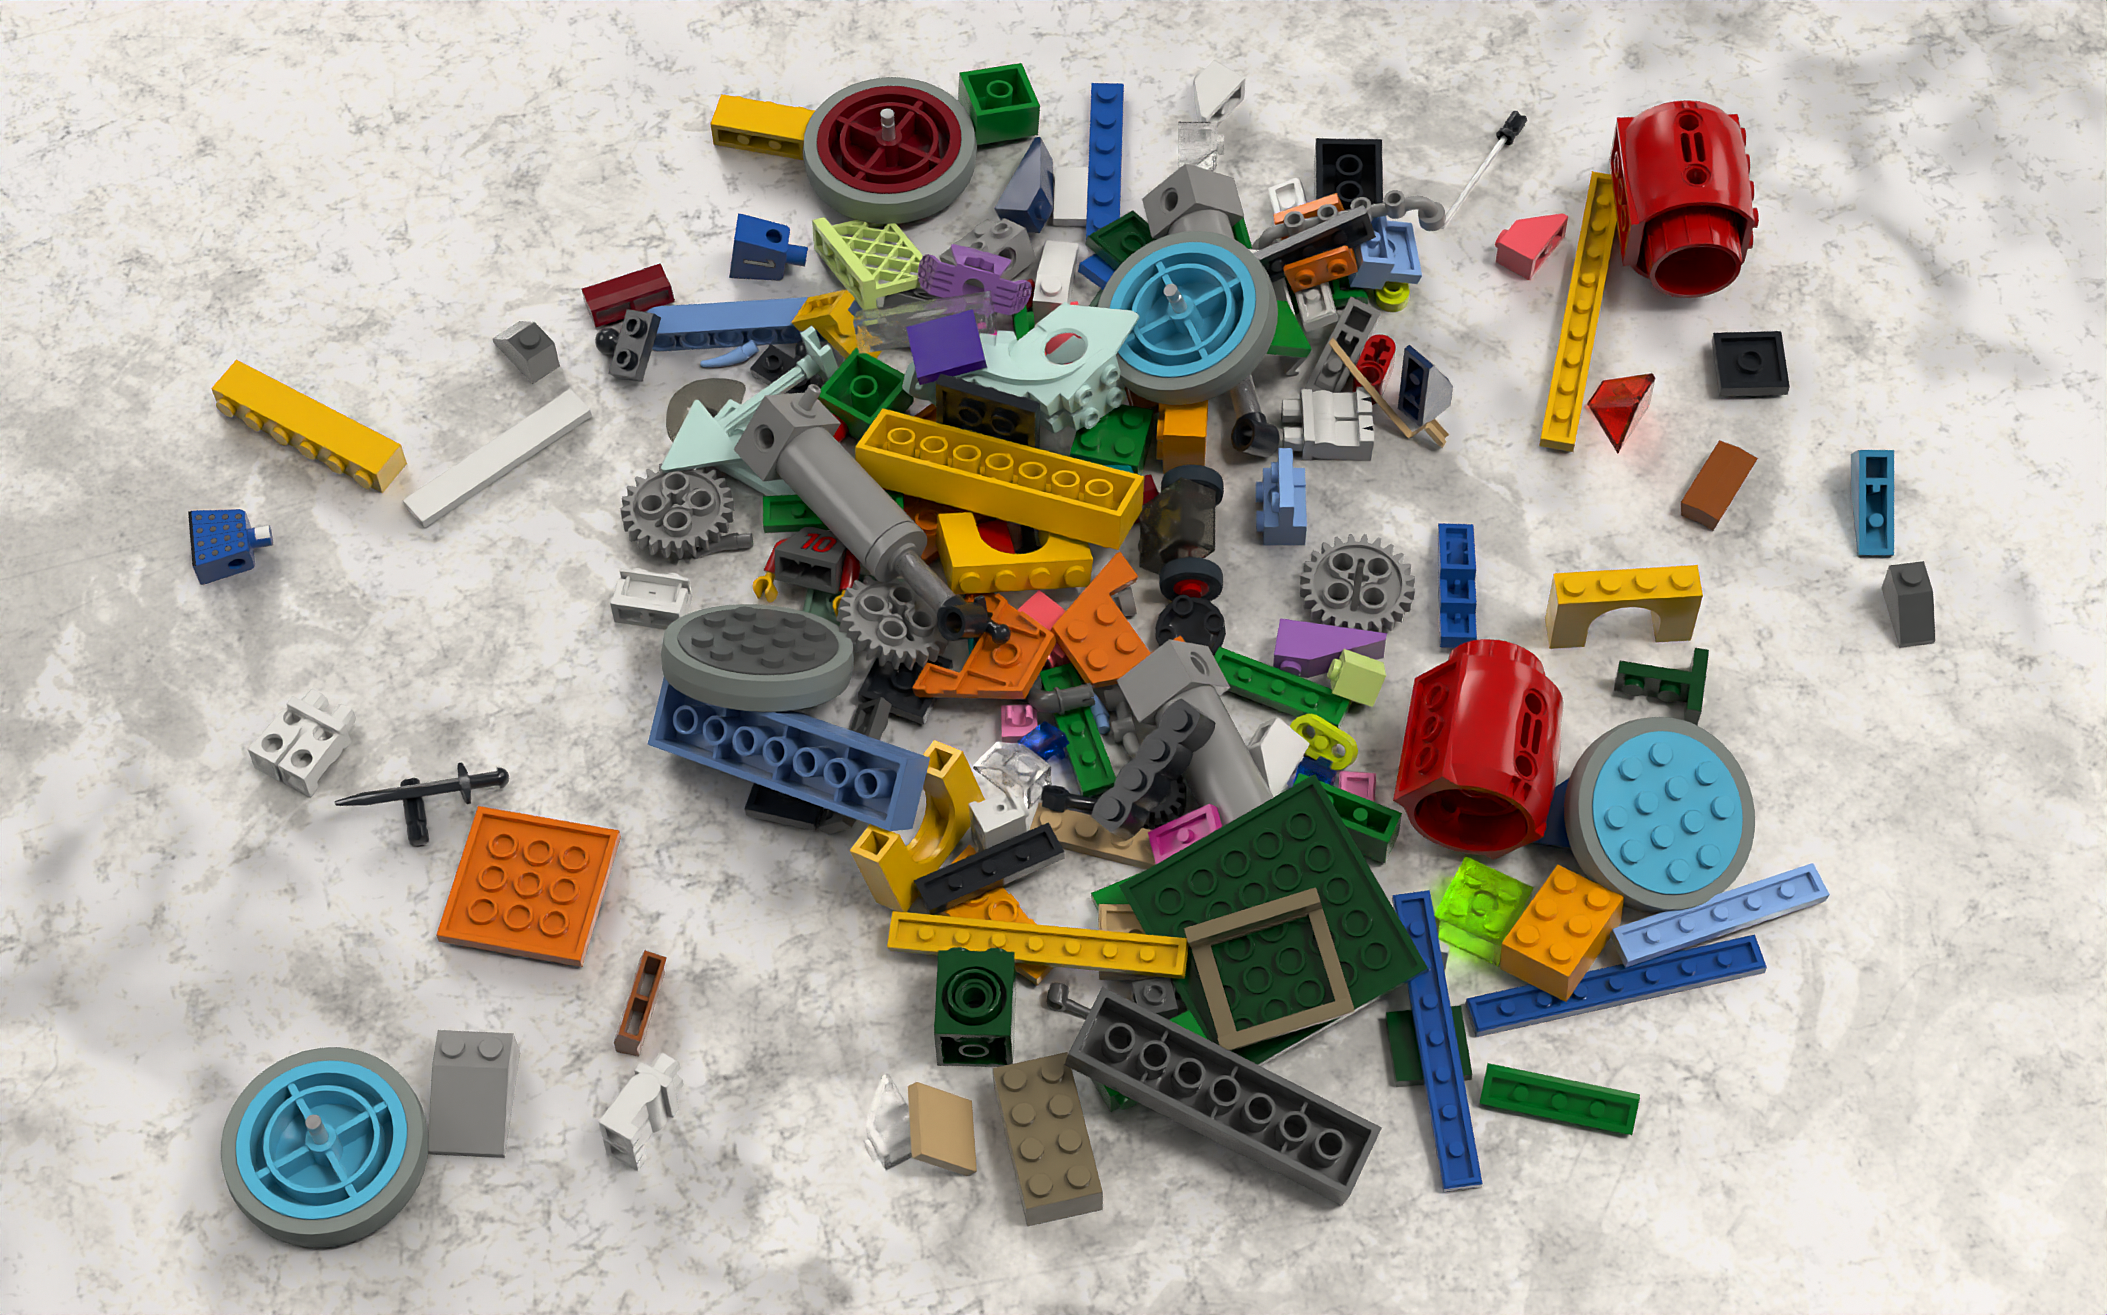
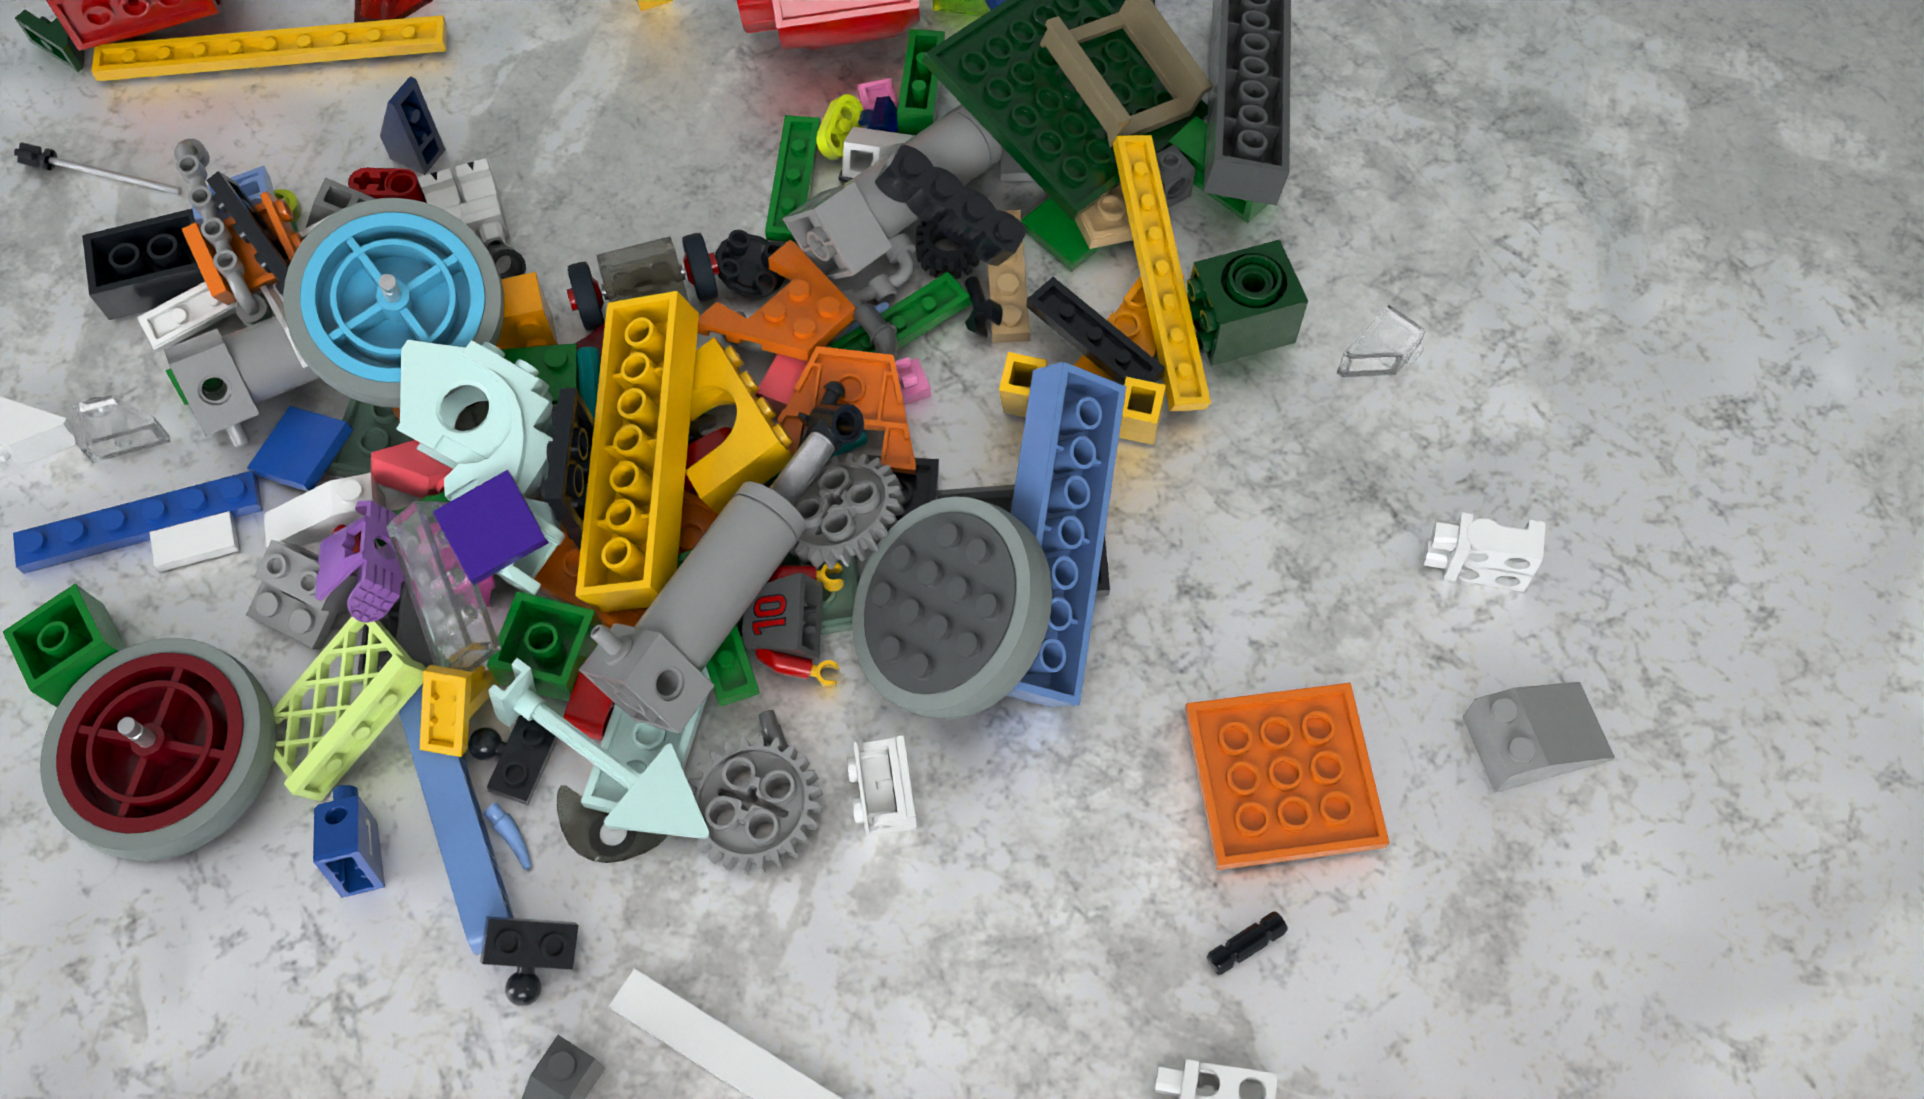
camera: 110 degrees left, 5 degrees up
medium azure wheel [221,1047,429,1248] -> none
black sword [335,762,509,806] -> none
dark red piece [581,263,675,328] -> none
dark orange piece [614,950,667,1056] -> none
yellow brick [710,94,815,160] -> none
tan tile [908,1082,977,1176] -> none
white hinge [969,786,1030,852] -> none
clear slope [973,742,1052,810] -> none
dark tan brick [992,1052,1103,1227] -> none
slope [994,137,1053,233] -> none
clear blue tile [1017,721,1070,770] -> none
flat silver hand [1046,982,1091,1017] -> none
dark green tile [1085,210,1157,271] -> none
dark pink plate [1148,804,1222,864] -> none
light blue brick [1256,448,1307,545] -> none
medium lavender slope [1273,618,1387,678] -> none
light grey gear [1300,534,1415,632] -> none
yellowish green brick [1327,649,1386,707] -> none
tan piece [1328,337,1449,448] -> none
blue slope [1438,523,1477,648] -> none
coral slope [1495,213,1568,280] -> none

